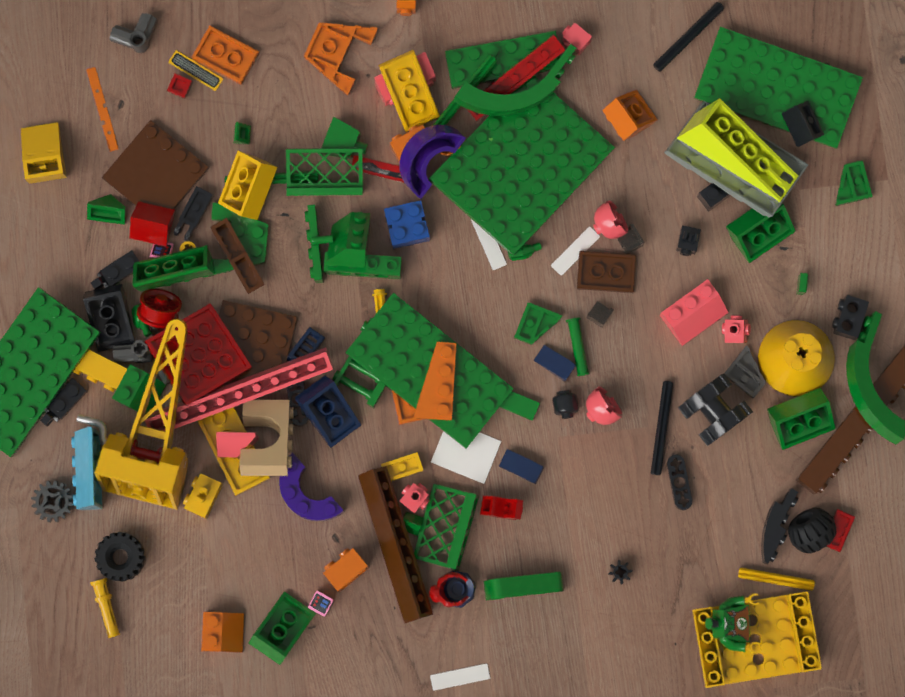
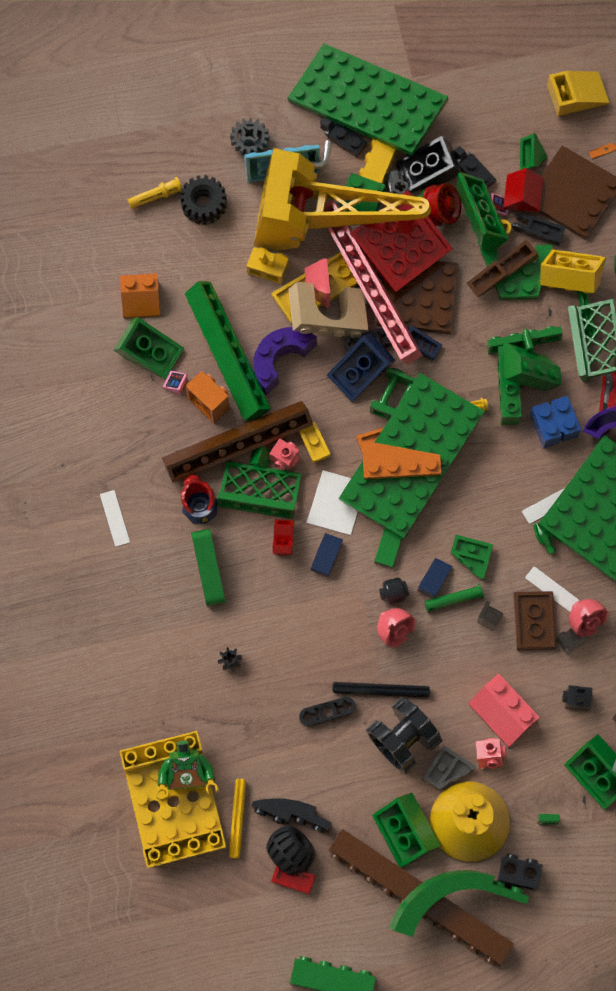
camera: 85 degrees right, 10 degrees down
none -> green brick [184,281,271,421]

